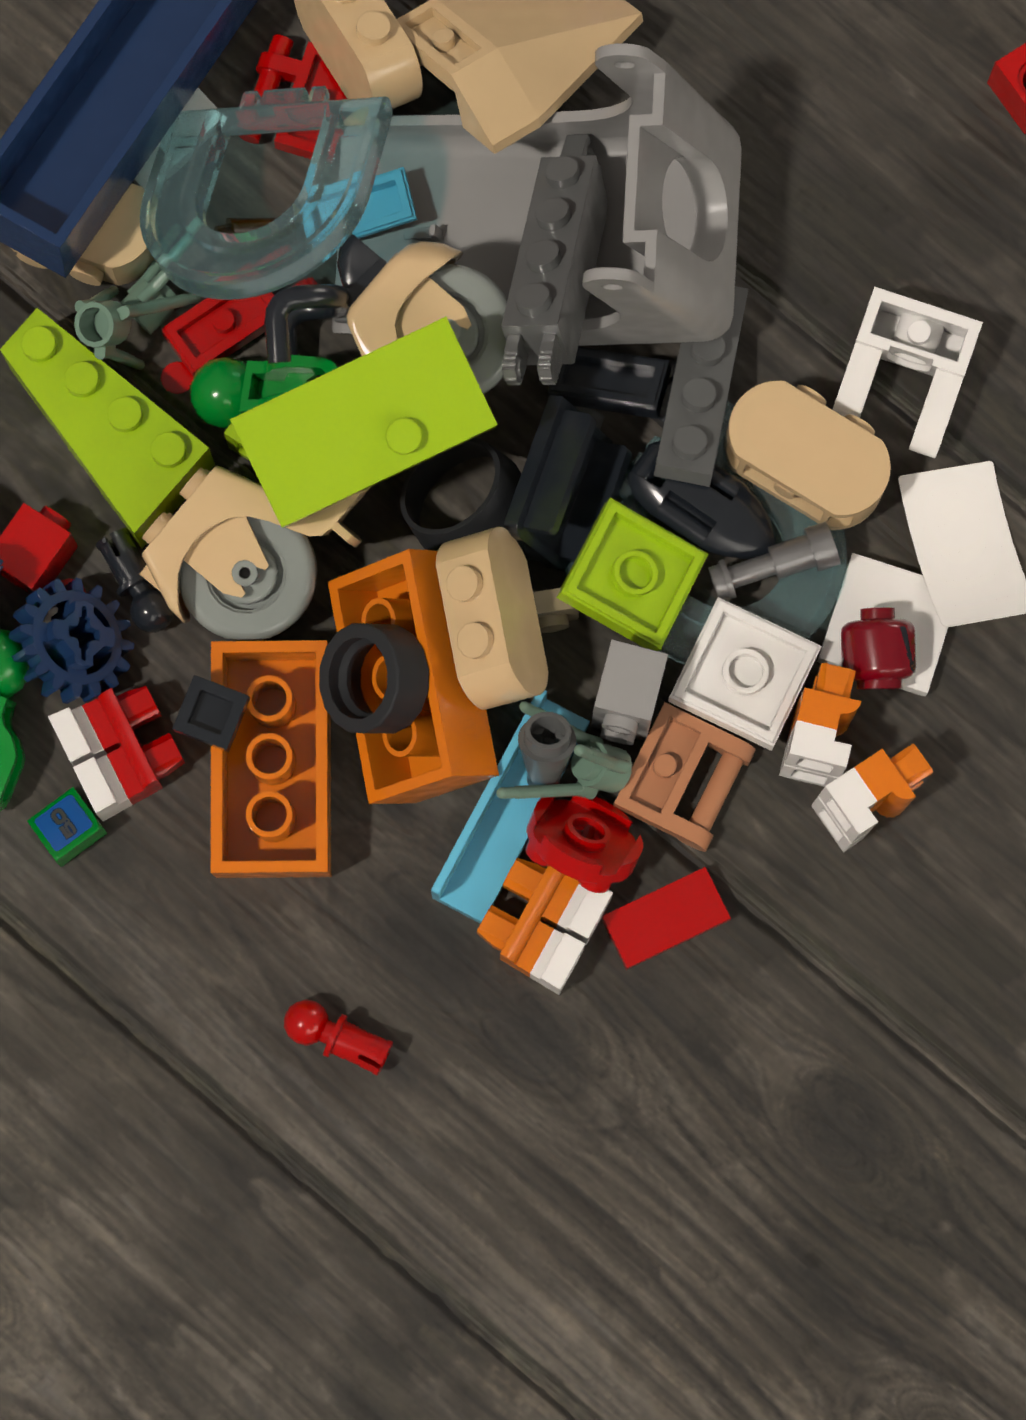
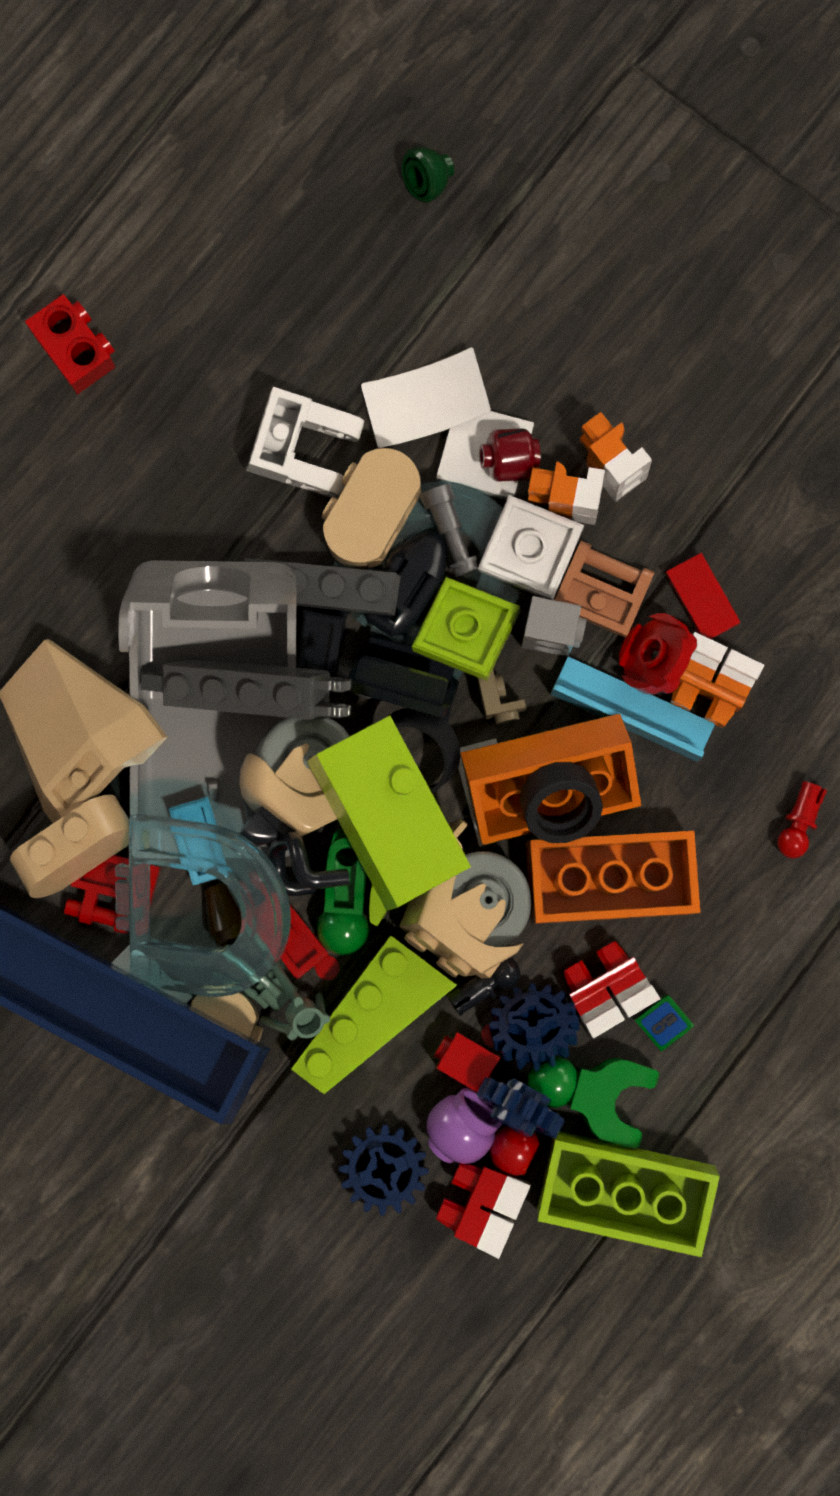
camera: 90 degrees left, 5 degrees up
black plate [172,675,250,753] -> none
tan brick [436,527,549,710] -> none
sand green plant [496,701,632,799] -> none
dark grey cone [518,712,576,785] -> none

